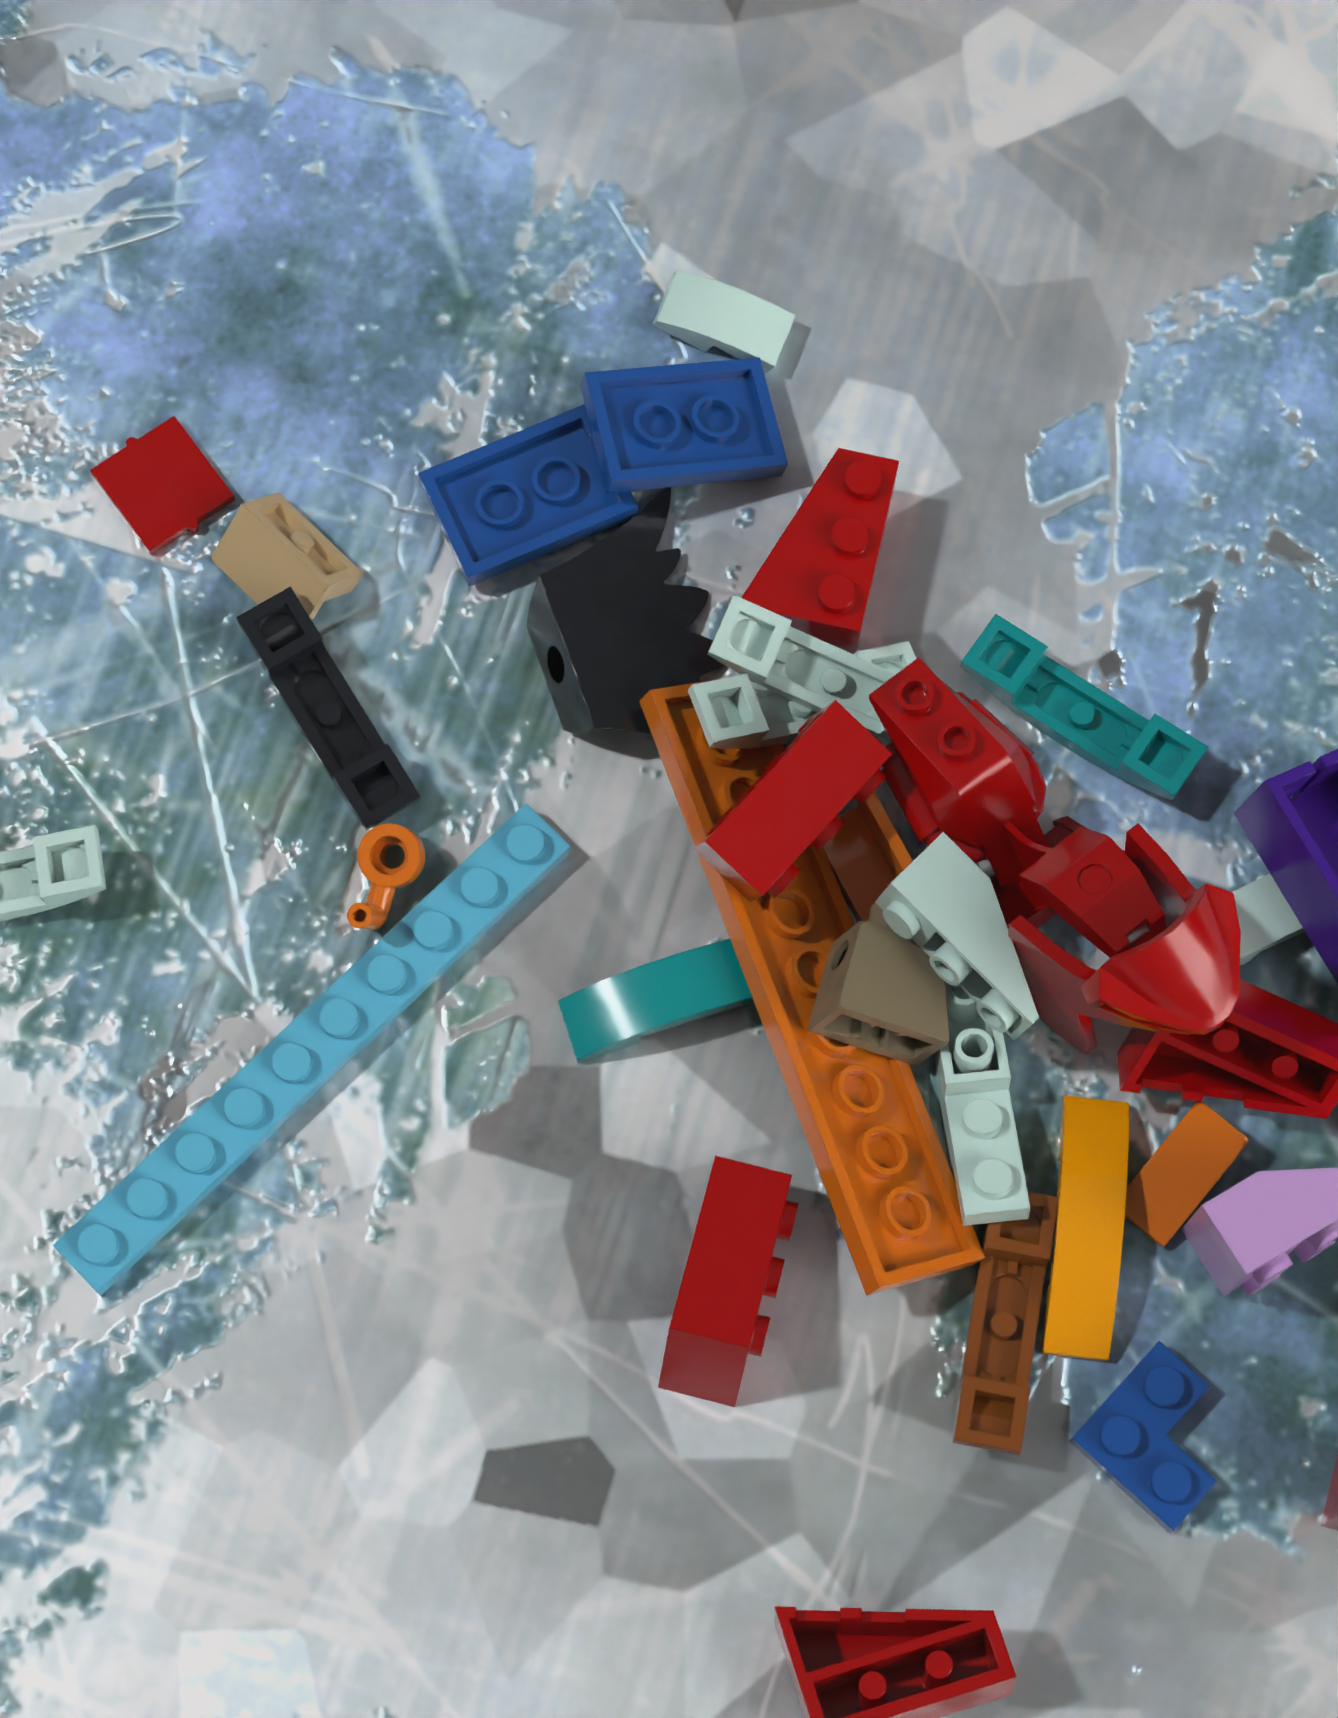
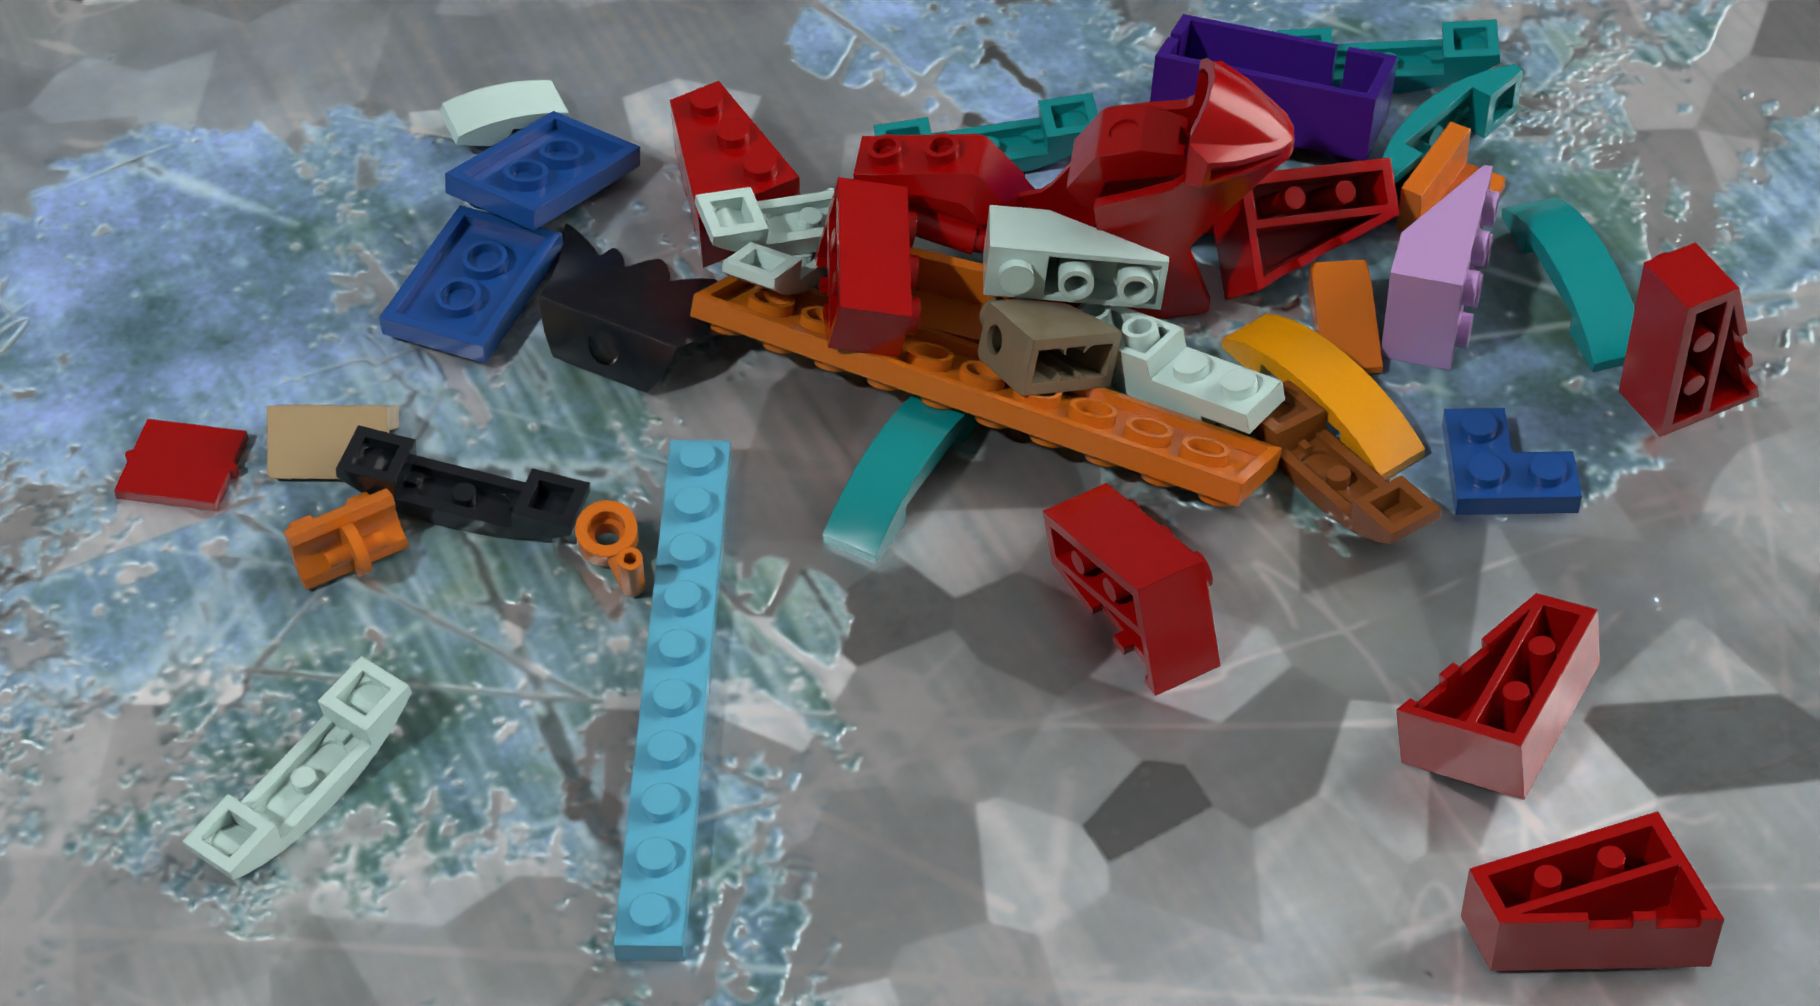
camera: 40 degrees left, 25 degrees down
none -> orange hips [283,488,409,590]

